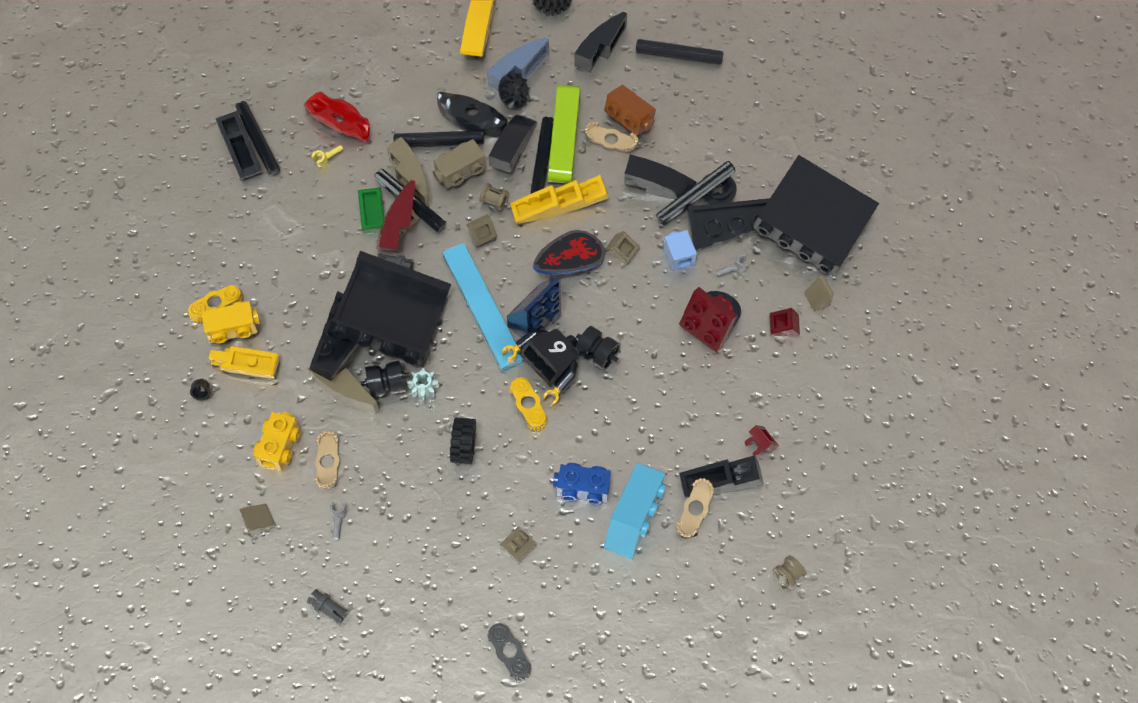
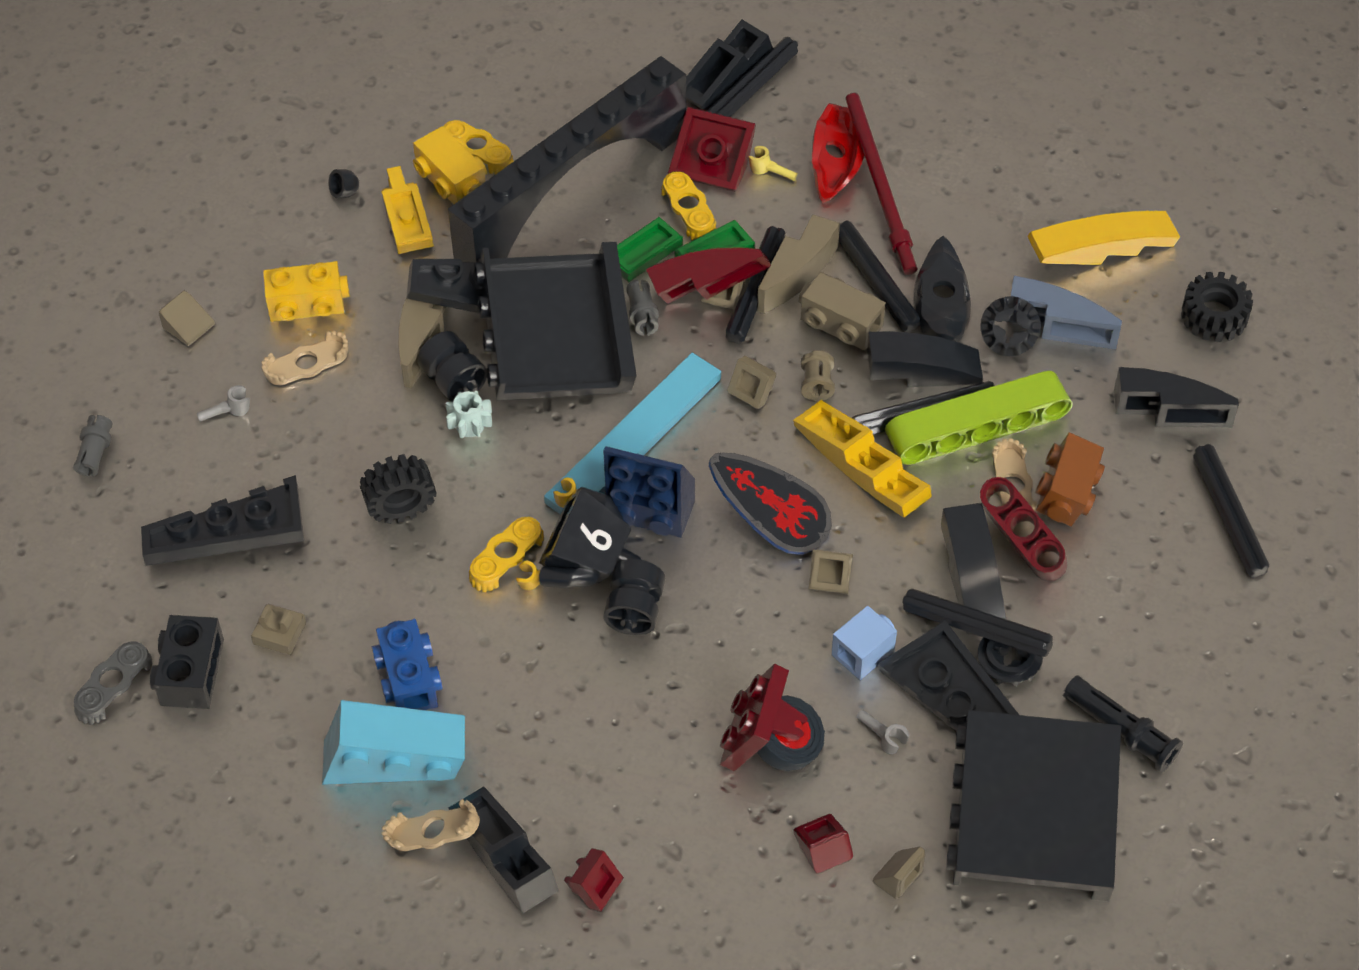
camera: 65 degrees right, 10 degrees down
none -> black wing [141,475,304,566]
none -> black brick [150,615,224,709]
none -> black arch [448,56,686,262]
none -> green tile [617,217,683,283]
none -> yellow piece [661,172,716,240]
none -> dark red slope [668,107,756,192]
none -> dark red bar [845,93,918,275]
none -> dark red beam [980,477,1068,581]
none -> black pin [1063,675,1183,772]

